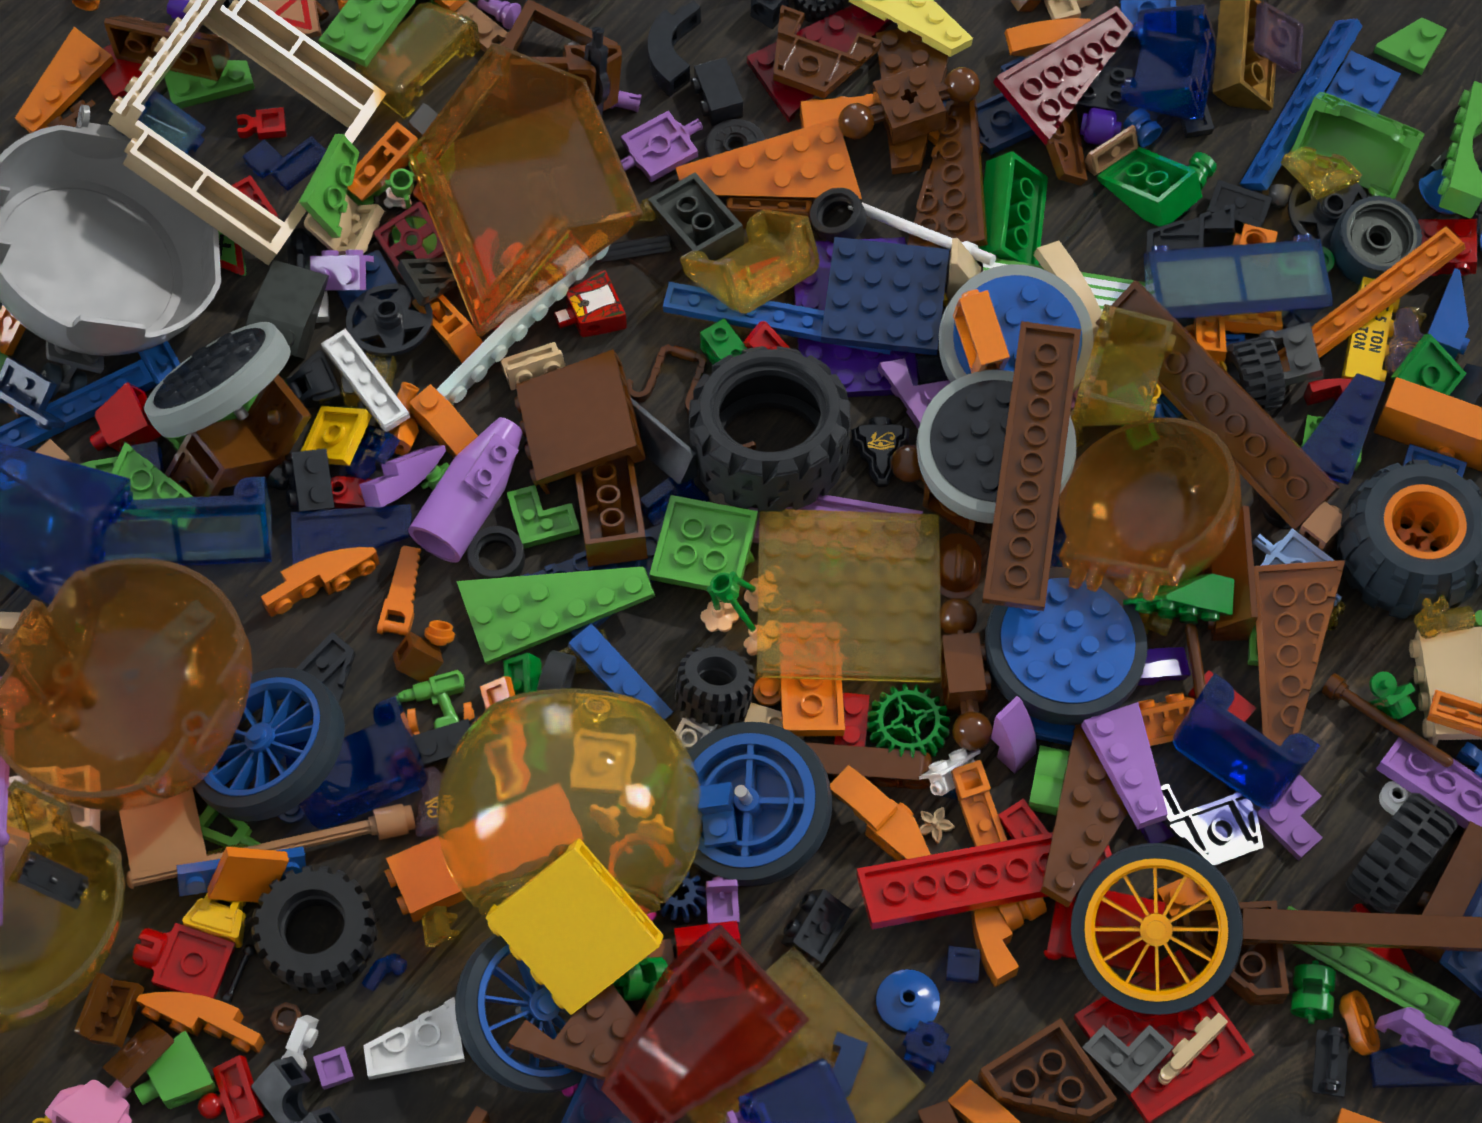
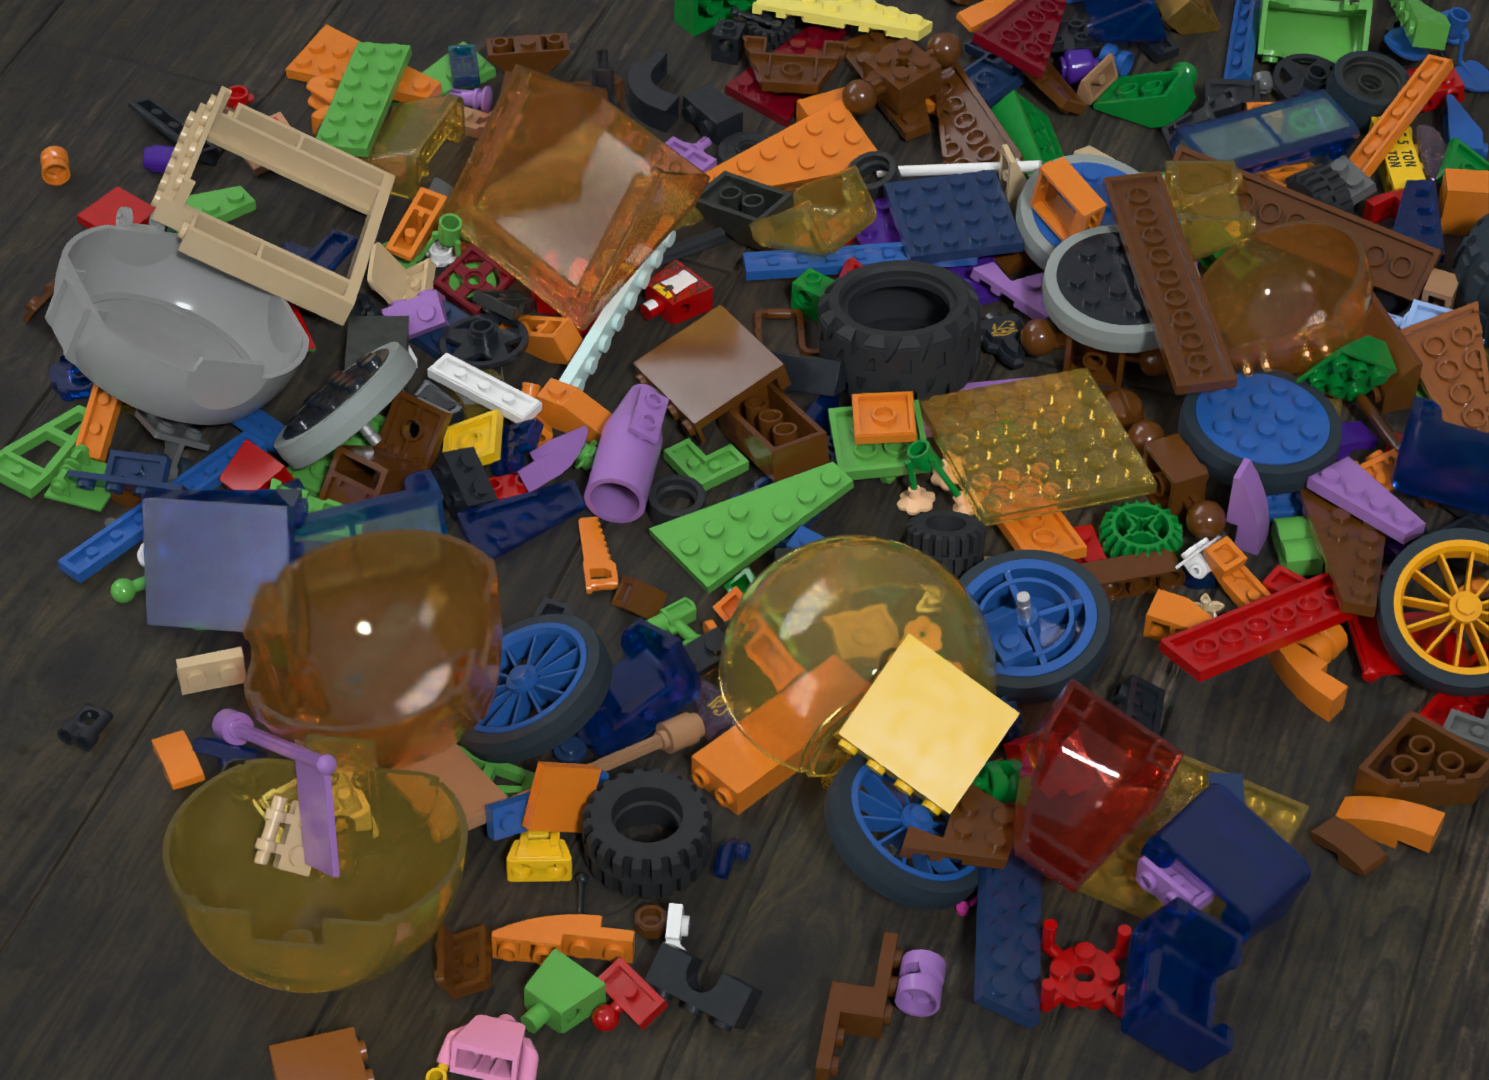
camera: 20 degrees left, 20 degrees down
orange wing [15,27,115,133] -> none
black hinge [16,850,89,910] -> none
reddish brown plate [102,1021,175,1088] -> none
reddish brown slope [104,15,230,81] -> none
red plate [132,923,236,999] -> none
red plate [236,107,287,140] -> none
orange slope [261,547,380,617] -> none
bright green wing [299,134,359,238] -> none
medium lavender plate [313,1046,355,1090] -> none
white wing [363,997,465,1080] -> none
clear yellow tile [422,906,460,947] -> none
orange plate [424,620,455,646] -> none
tan bracket [500,342,565,391] -> none
medium lavender bracket [706,876,739,925] -> none
orange plate [754,676,781,706] -> none
orange slope [830,765,898,831] -> none
blue dish [876,969,940,1033] -> none
clear blue brick [902,1021,951,1072] -> none
black plate [916,353,948,385] -> none
clear blue plate [946,946,981,983] -> none
clear yellow plate [1281,146,1362,200] -> none
none -> orange plate [852,391,917,445]

